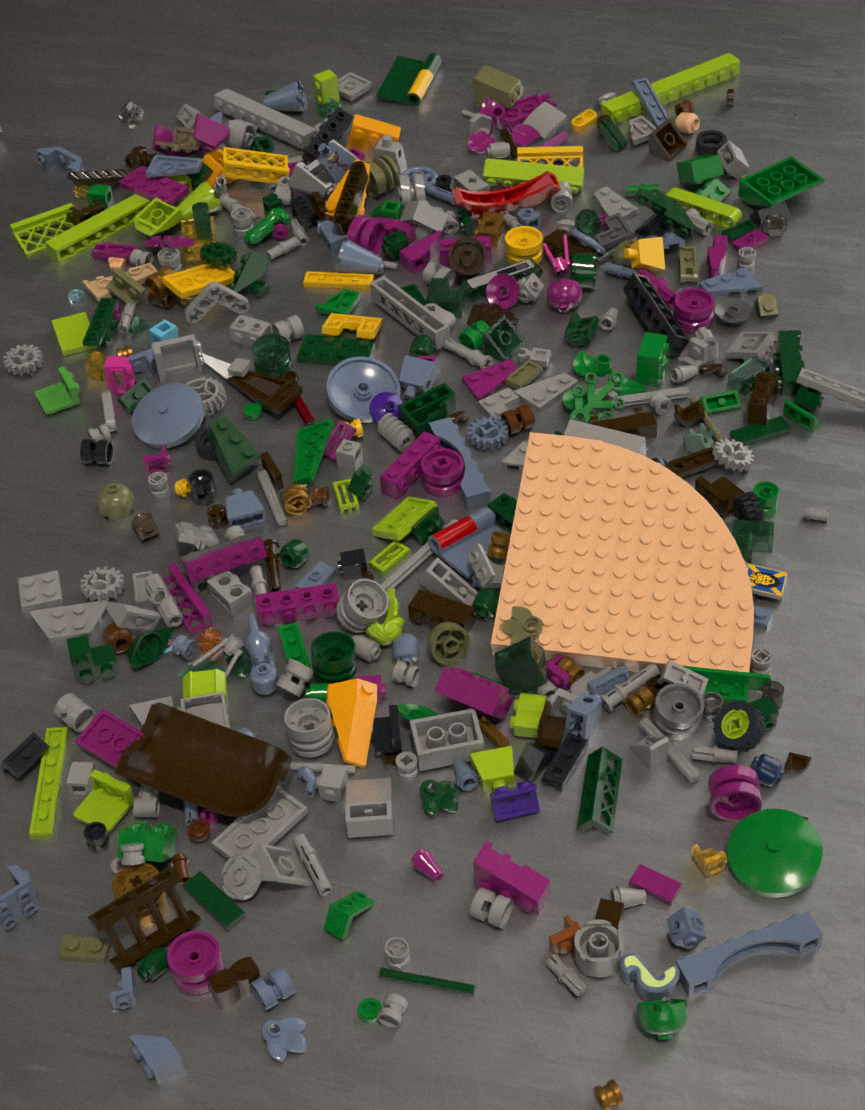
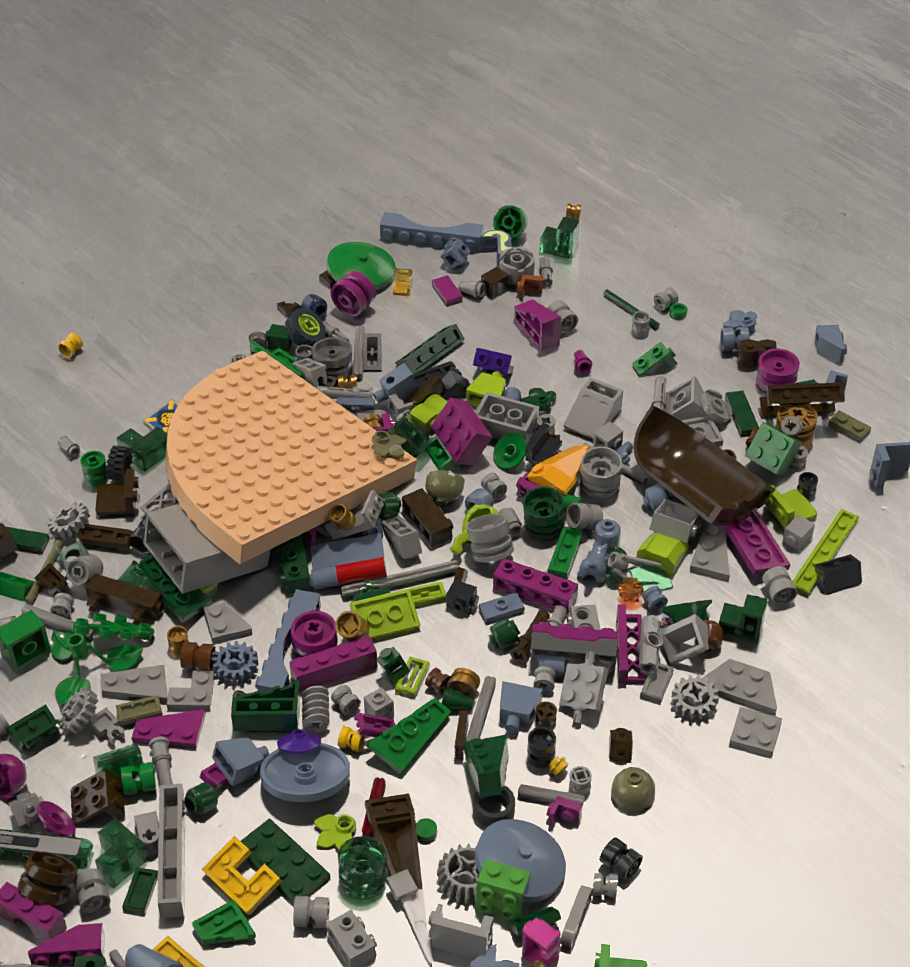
camera: 150 degrees left, 0 degrees up
none -> light grey gear [59,688,98,734]
none -> light grey wheel [66,554,104,585]
none -> pearl gold wheel [167,626,189,655]
none -> lime plate [314,814,356,851]
none -> light grey wheel [331,685,361,715]
none -> pearl gold wheel [335,611,369,642]
none -> bright green bracket [475,859,531,920]
none -> light grey axle [518,784,584,804]
none -> clear green brick [540,217,580,259]

